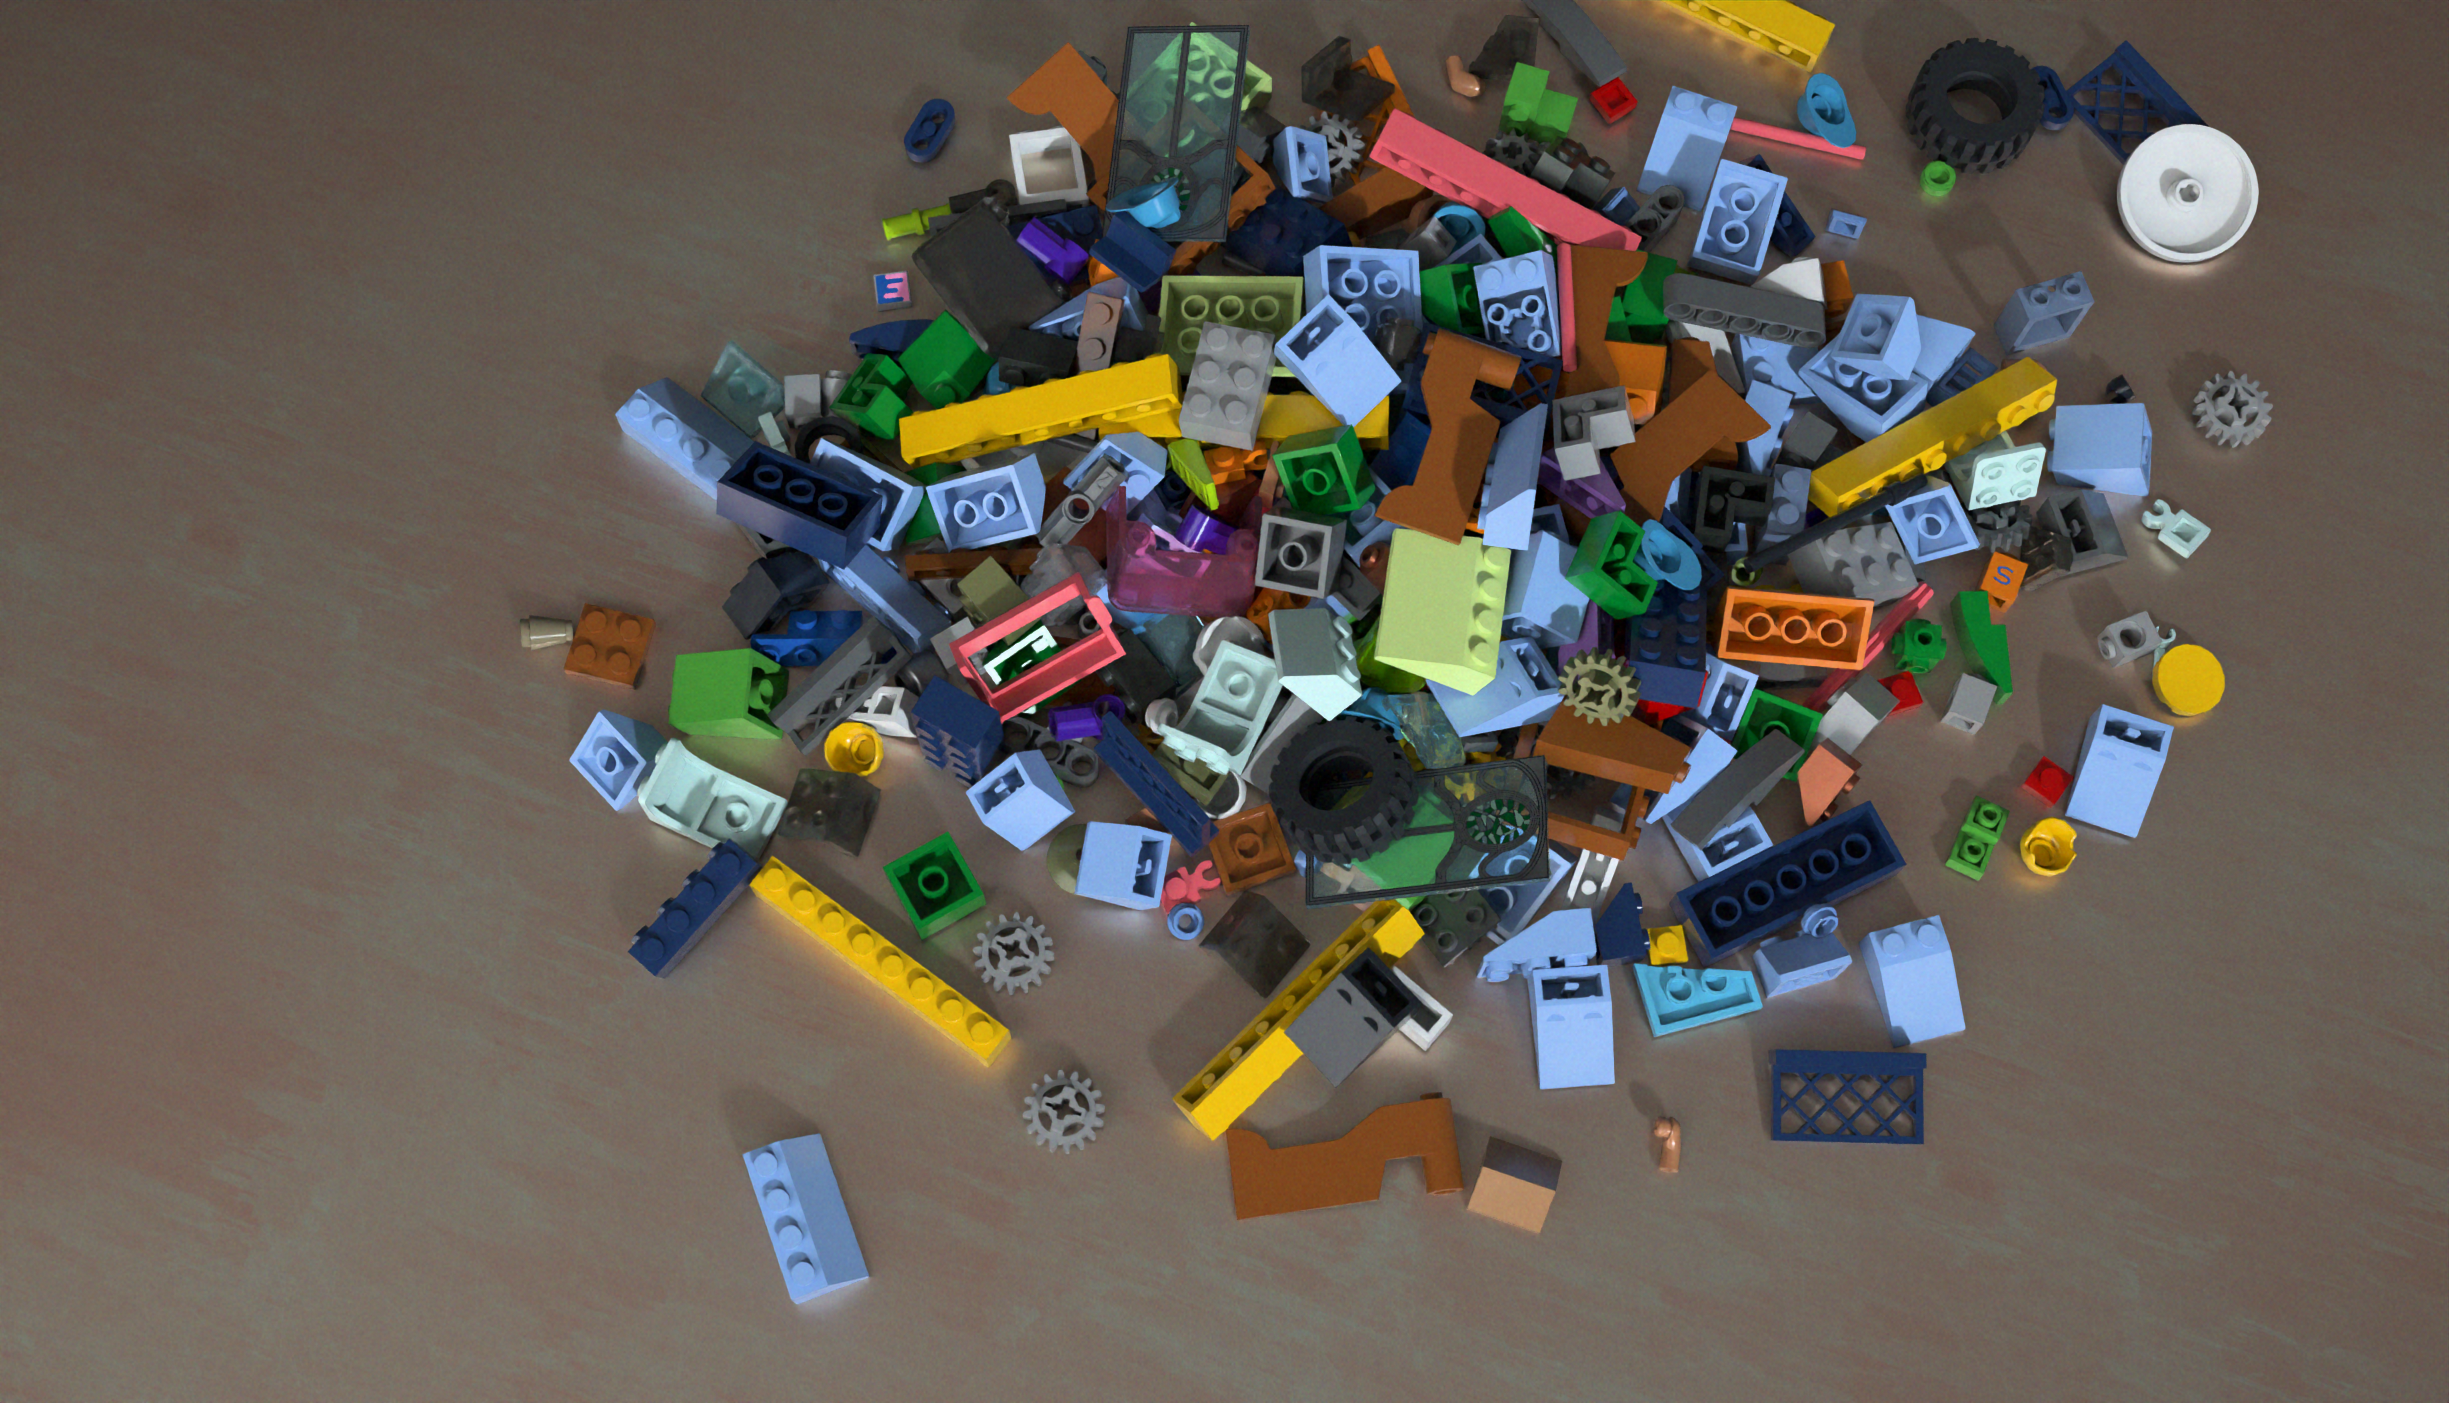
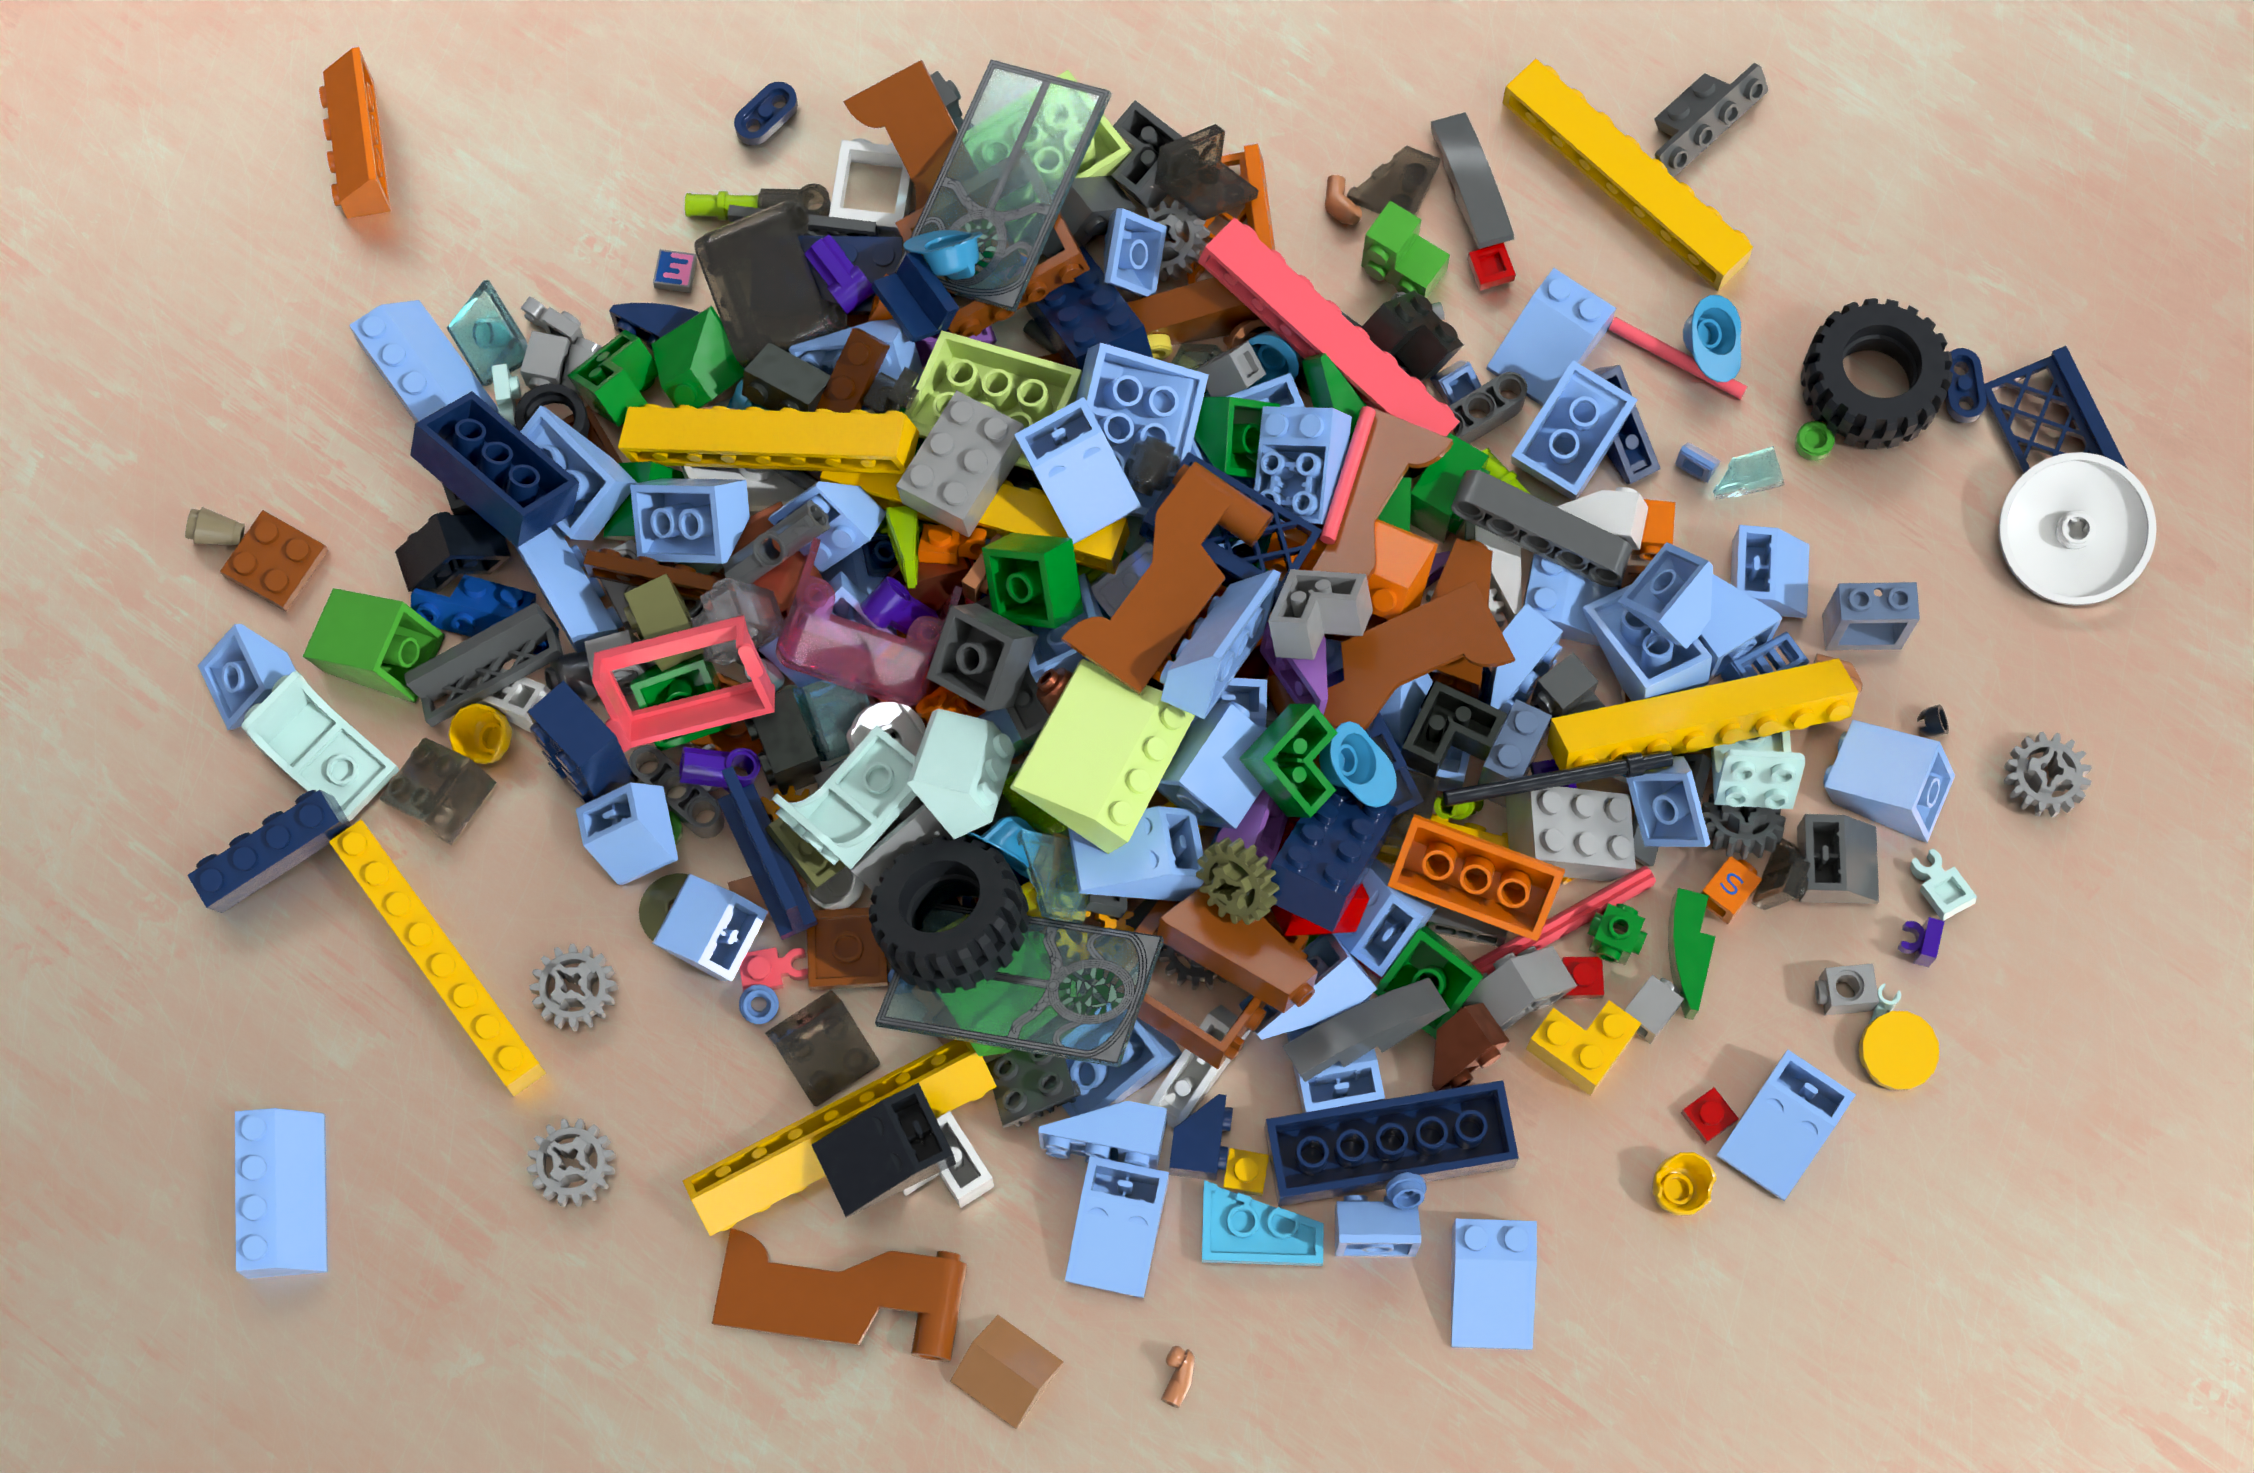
camera: 20 degrees right, 0 degrees up
green brick [883,832,987,940] -> none
white plate [1145,698,1178,735] -> none
light grey gear [1482,128,1540,177] -> none
dark blue fence [1769,1049,1927,1144] -> none
bright green slope [1945,795,2010,881] -> none
none -> orange slope [319,47,391,219]
none -> light grey plate [521,297,584,344]
none -> dark grey brick [1111,100,1200,210]
none -> yellow brick [1526,1000,1642,1096]
none -> clear light blue slope [1713,446,1785,499]
none -> light blue slope [1731,525,1809,618]
none -> dark purple tile [1898,917,1945,968]

